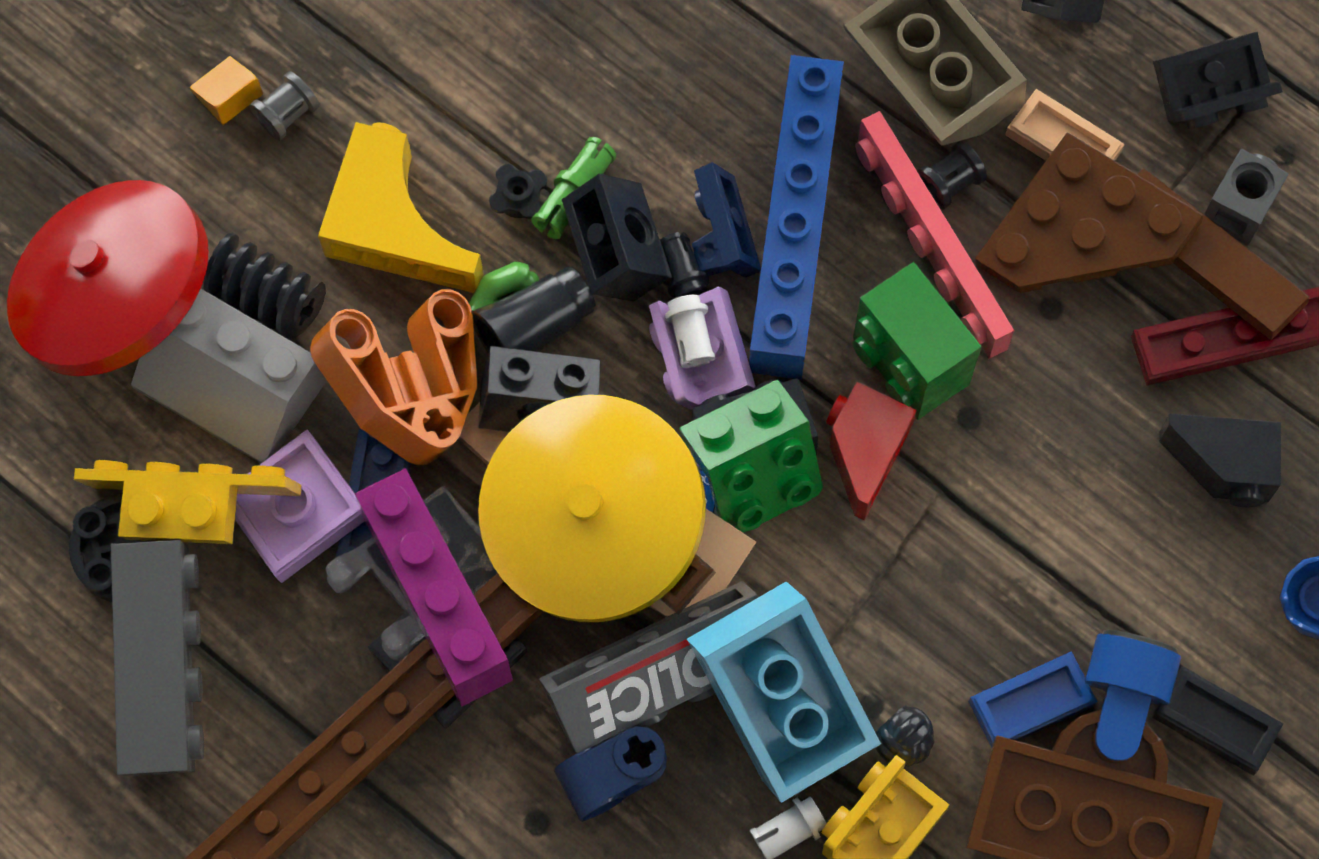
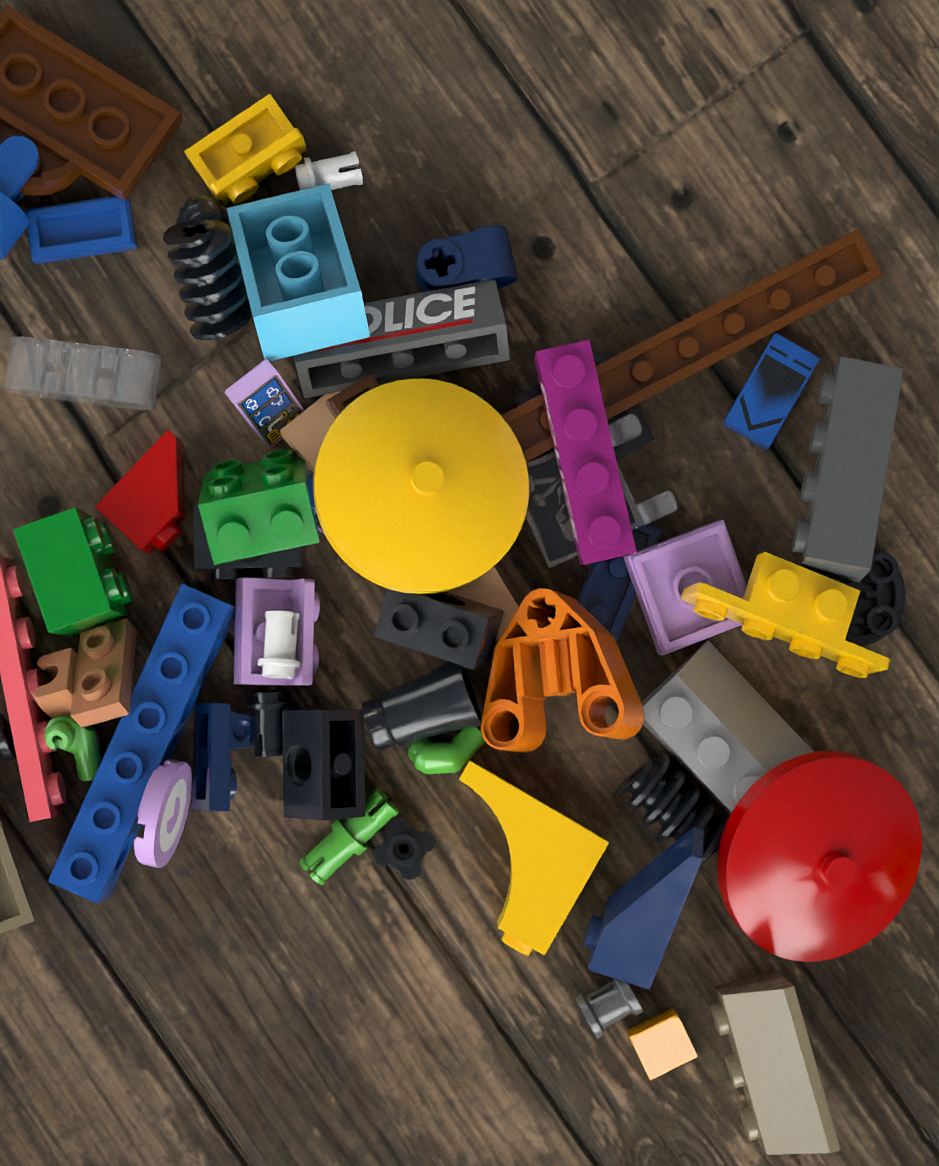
camera: 170 degrees left, 15 degrees up
none -> clear beam [4,337,162,410]
none -> nougat plate [33,618,137,728]
none -> bright green arm [44,715,102,781]
none -> lavender tile [134,759,192,868]
none -> black piece [163,219,252,341]
none -> tile [224,359,305,449]
none -> dark blue slope [583,827,704,990]
none -> slope [710,970,841,1155]
none -> blue tile [722,333,820,450]

